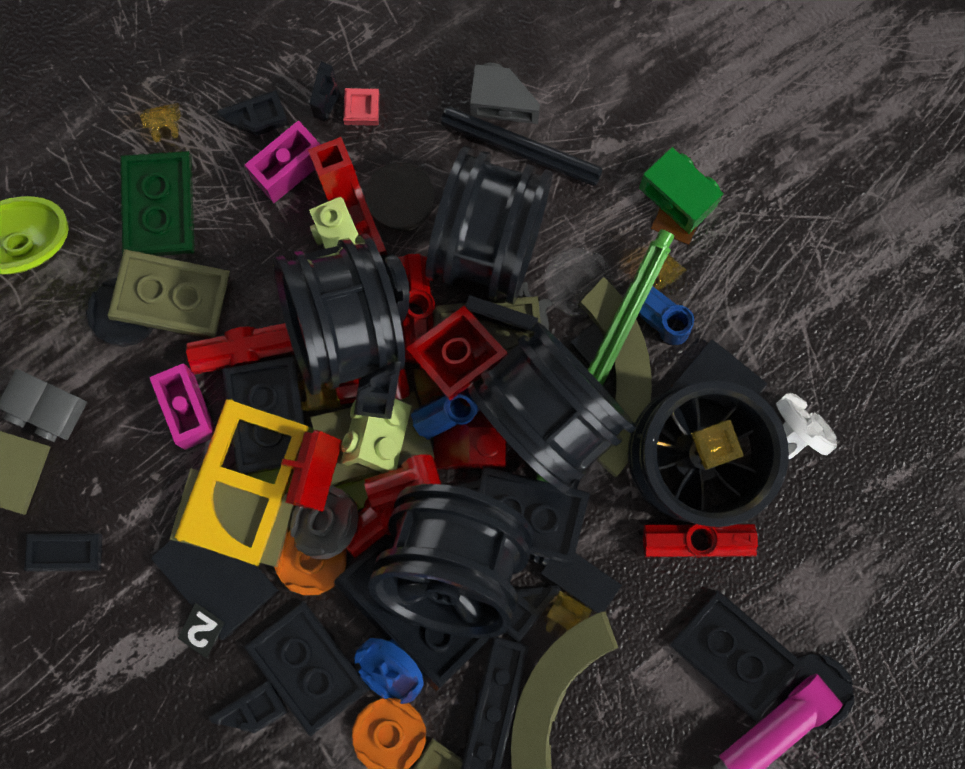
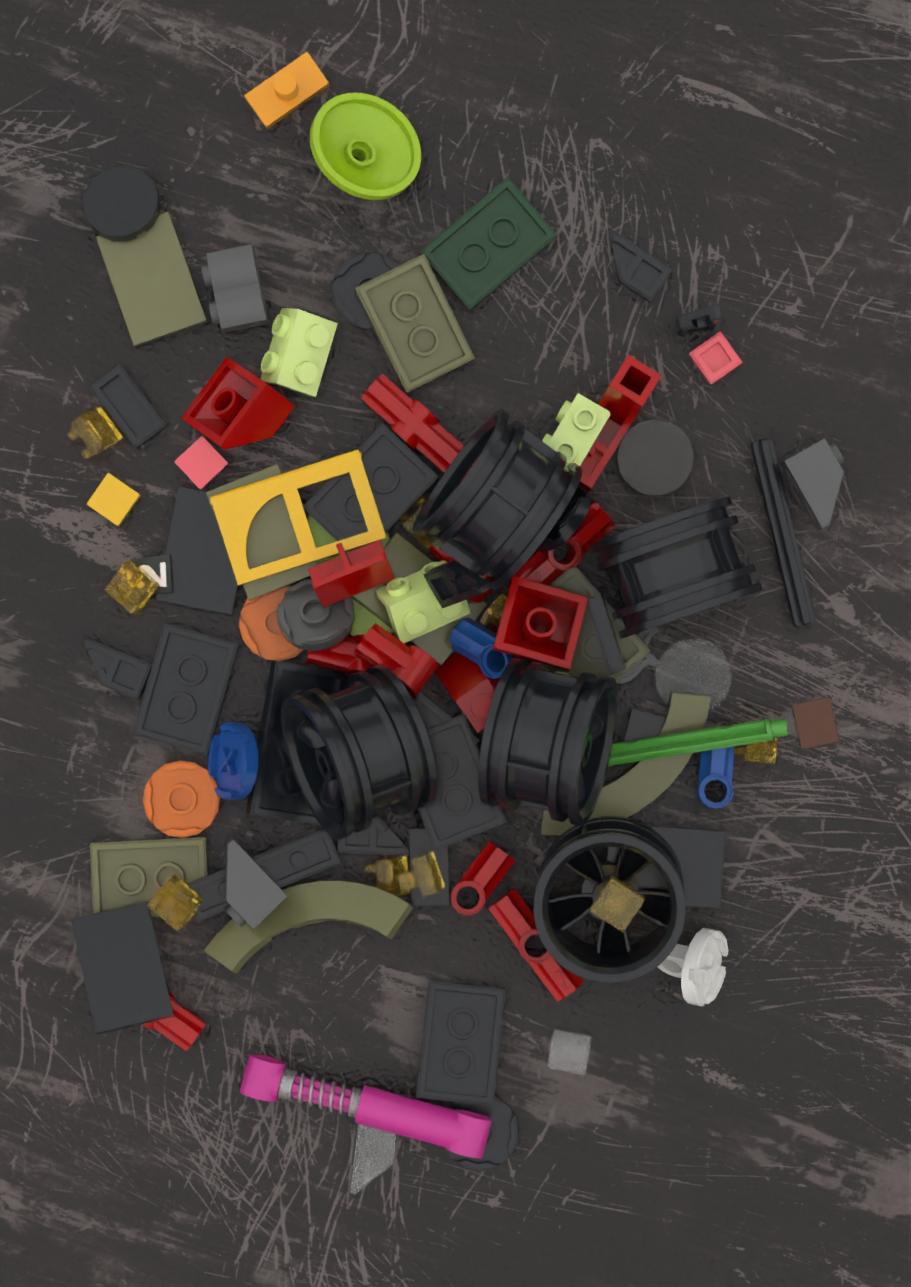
camera: 55 degrees right, 10 degrees up
clear yellow tile [140,103,181,142] -> none
dark pink brick [149,363,215,450] -> none
dark pink brick [245,120,321,203] -> none
green brick [639,147,724,234] -> none
none -> clear yellow tile [67,406,123,459]
none -> yellow tile [87,473,141,527]
none -> clear yellow tile [104,559,160,615]
none -> coral tile [174,436,229,491]
none -> red slope [181,357,295,450]
none -> dark grey slope [225,838,287,929]
none -> yellowish green bracket [260,308,338,397]
none -> clear yellow tile [398,851,446,897]
none -> red piece [450,841,515,915]
none -> clear tile [546,1028,592,1075]

